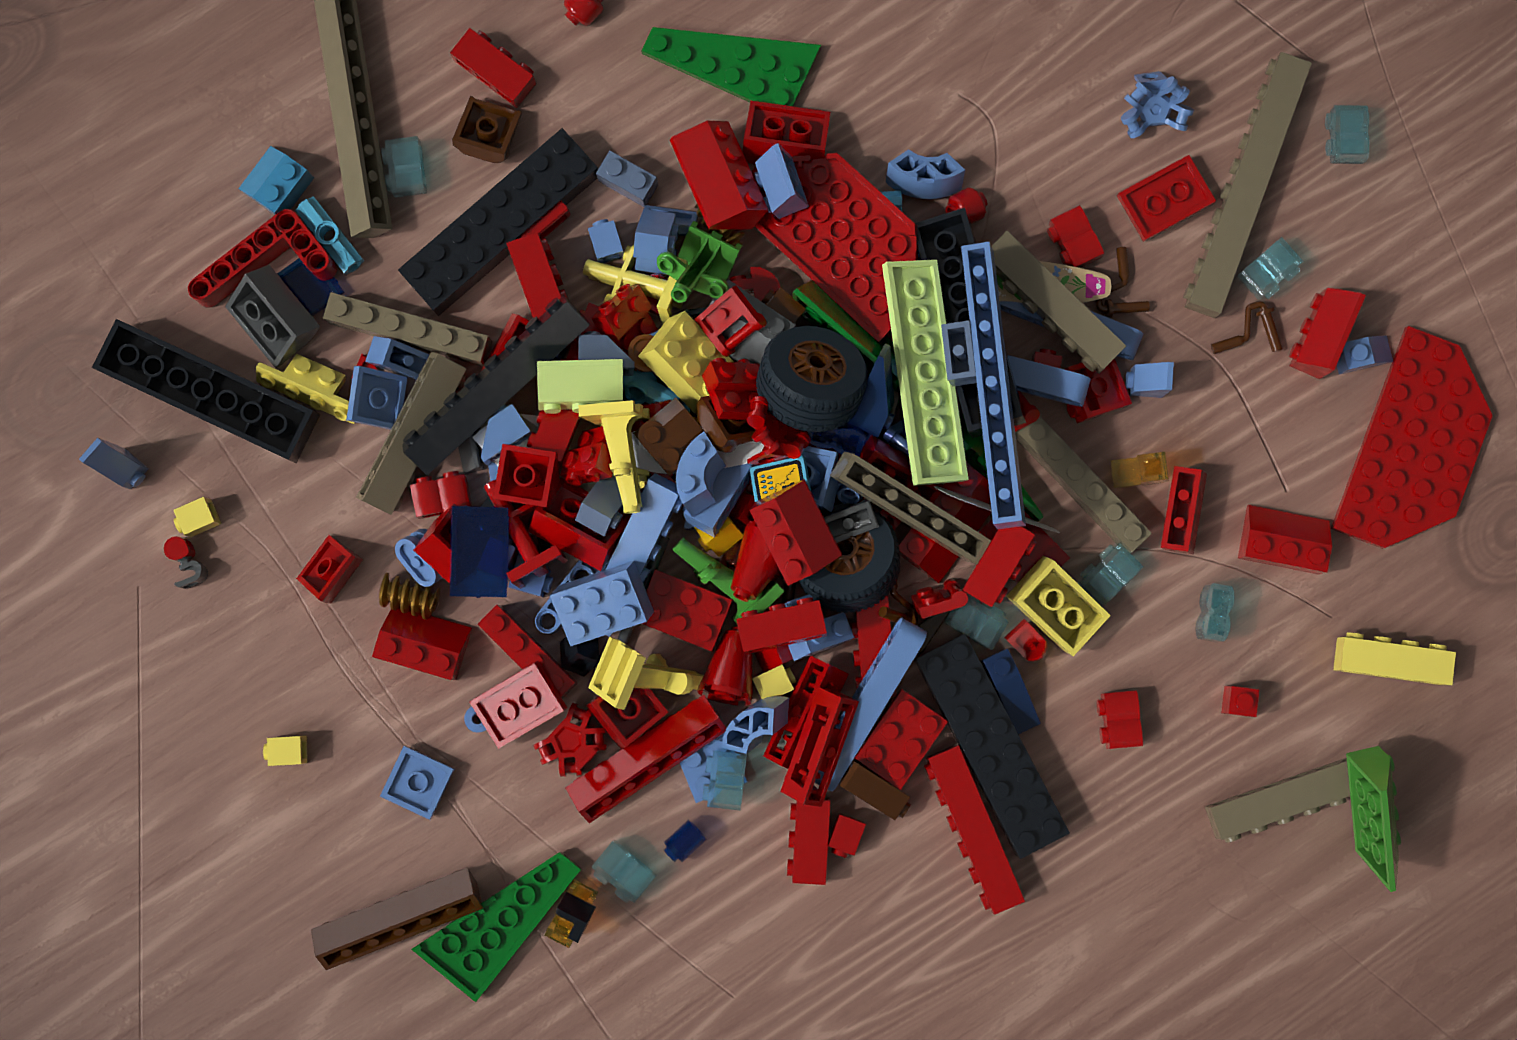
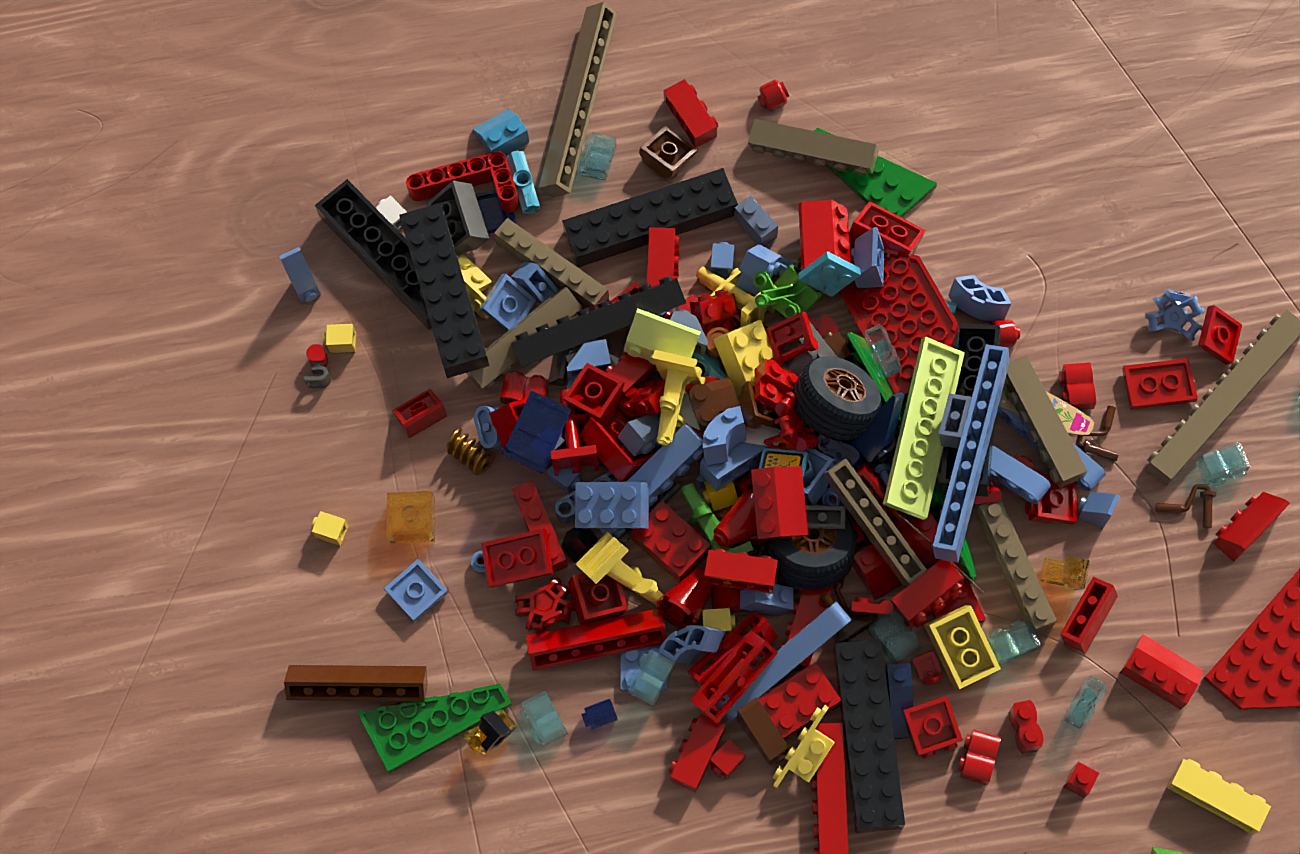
camera: 20 degrees right, 15 degrees down
red slope [372,607,472,680] -> none
red tile [521,201,571,240] -> none
medium blue slope [1337,335,1393,375] -> none
none -> white brick [376,195,407,231]
none -> clear yellow brick [387,491,435,543]
none -> black brick [399,203,489,378]
none -> dark tan brick [748,119,879,176]
none -> light yellow bracket [772,705,835,788]
none -> medium azure plate [798,251,861,297]
none -> clear light blue brick [865,324,901,378]
none -> red plate [902,696,963,758]
none -> red brick [1009,700,1044,754]
none -> red plate [1198,305,1242,365]

